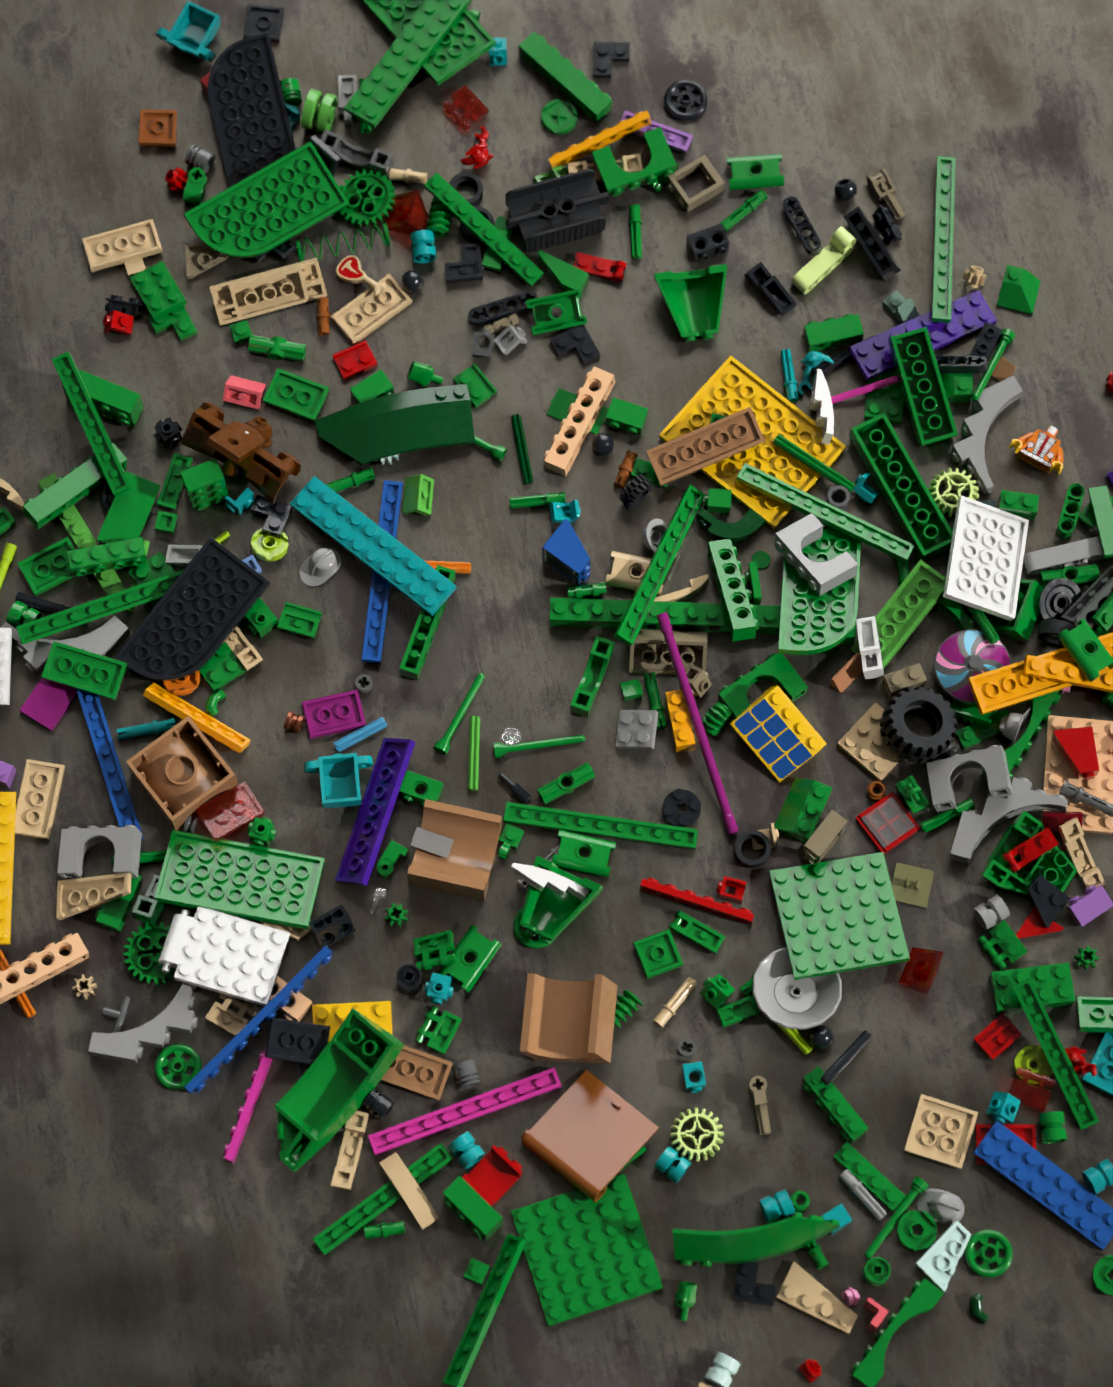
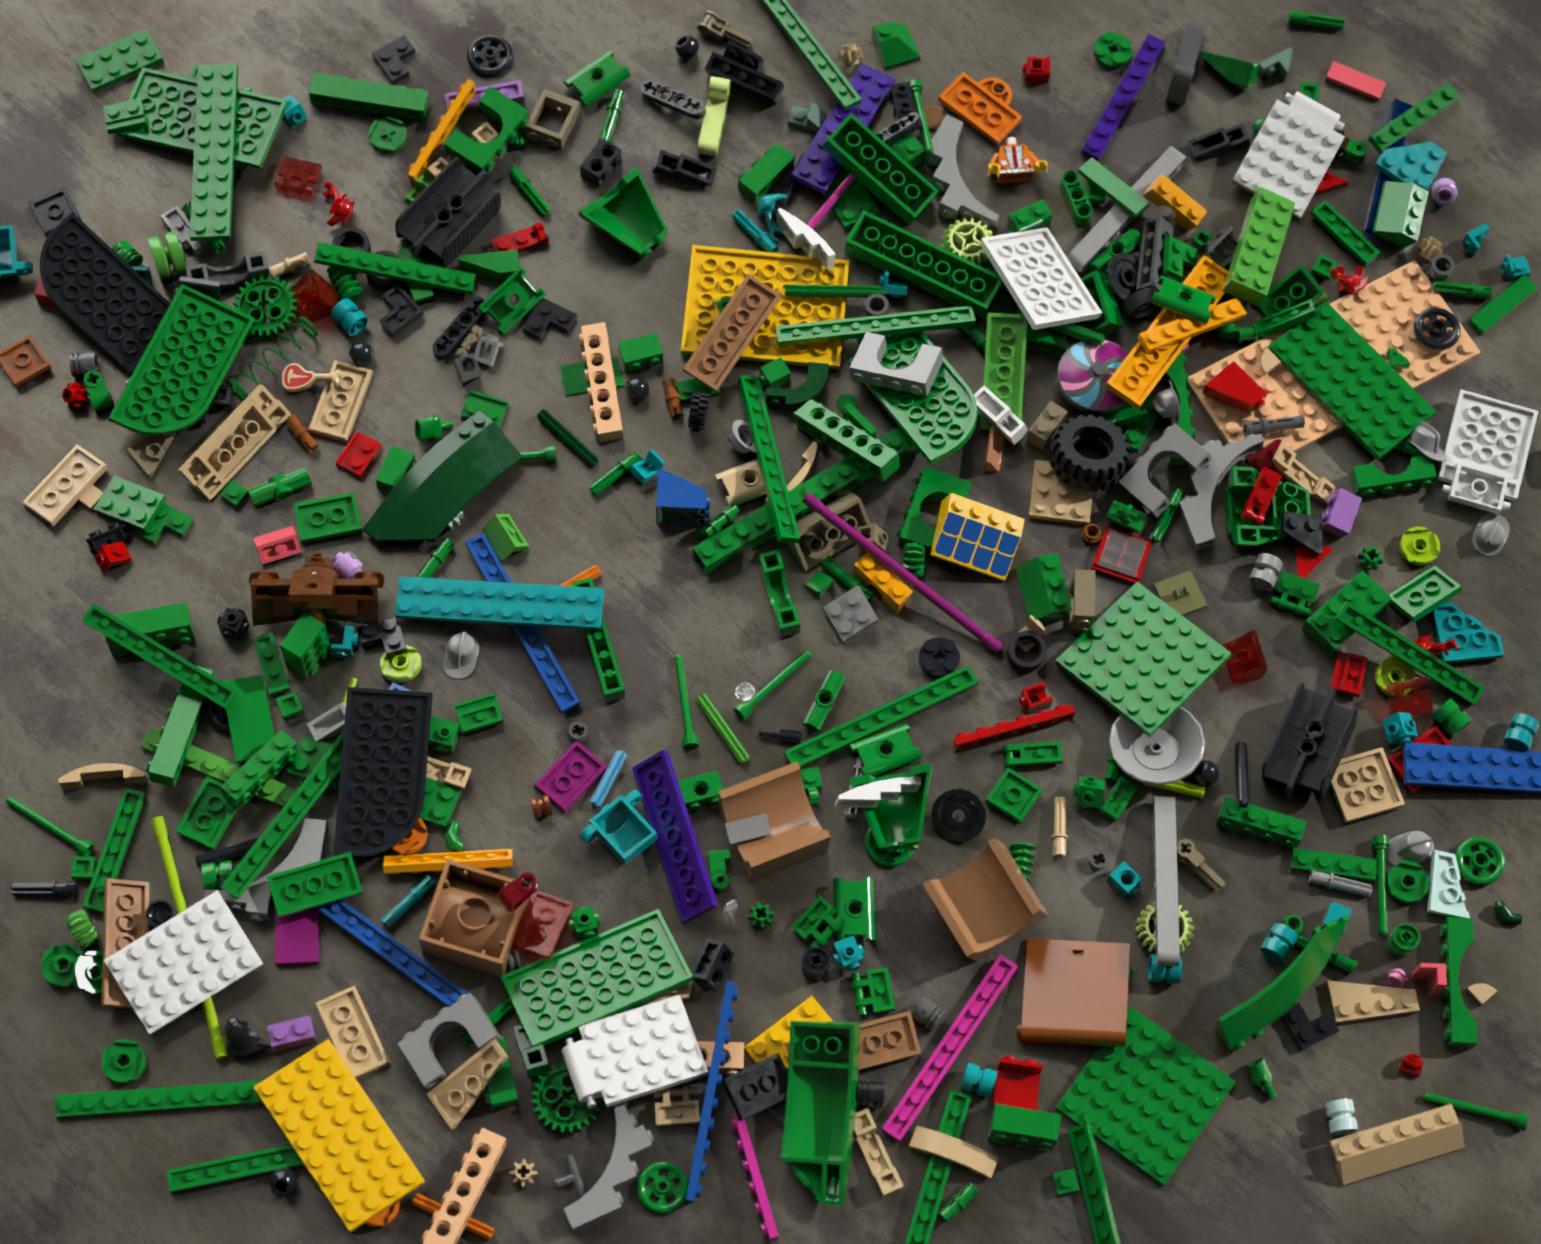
camera: 40 degrees left, 5 degrees down
none -> lavender head [332,552,362,579]
none -> dark red piece [496,873,538,912]
none -> black gear [931,788,986,842]
none -> orange plate [938,72,1022,145]
none -> light grey beam [1152,796,1180,967]
none -> black piece [1262,682,1358,798]
none -> tan tile [1466,983,1497,1006]

